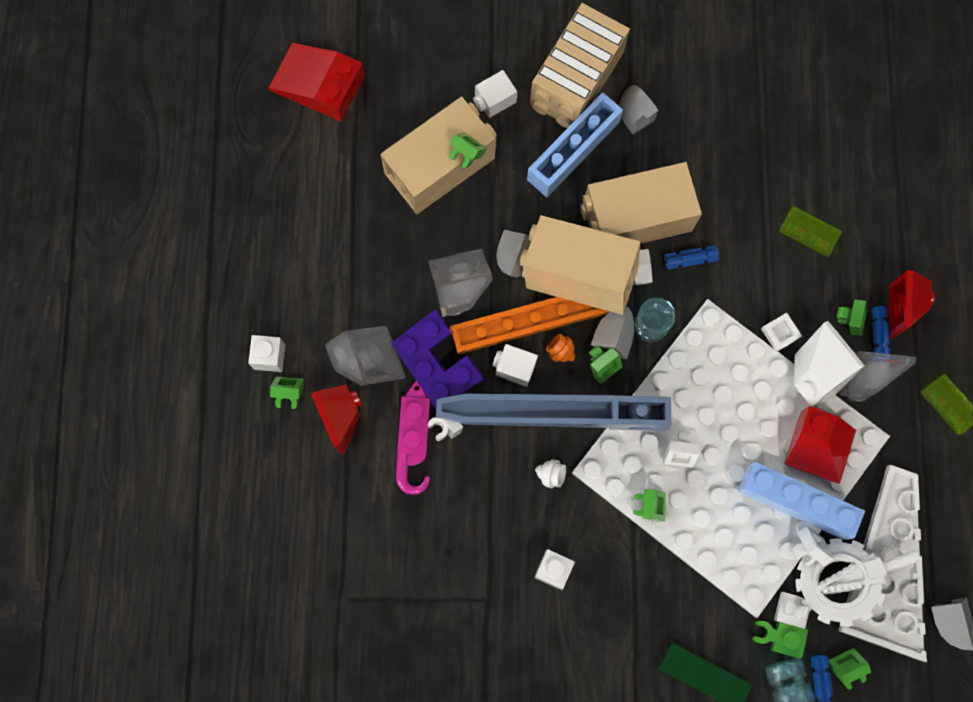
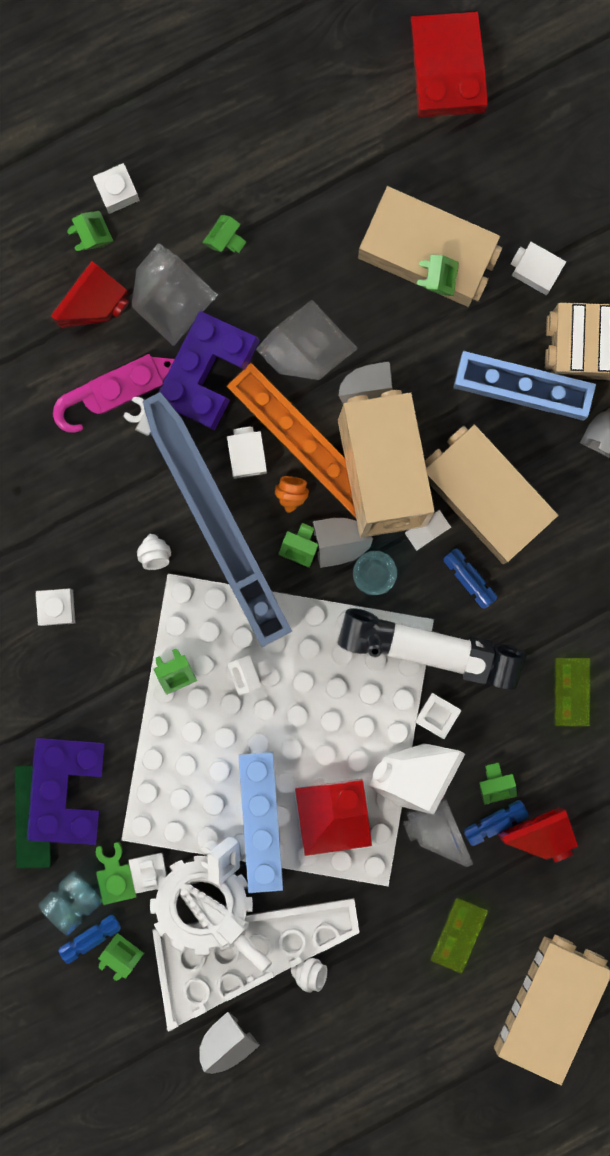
camera: 65 degrees right, 10 degrees up
none -> dark purple plate [27,738,104,845]
none -> bright green tile [202,215,246,253]
none -> white plate [291,958,327,993]
none -> piece [337,608,527,690]

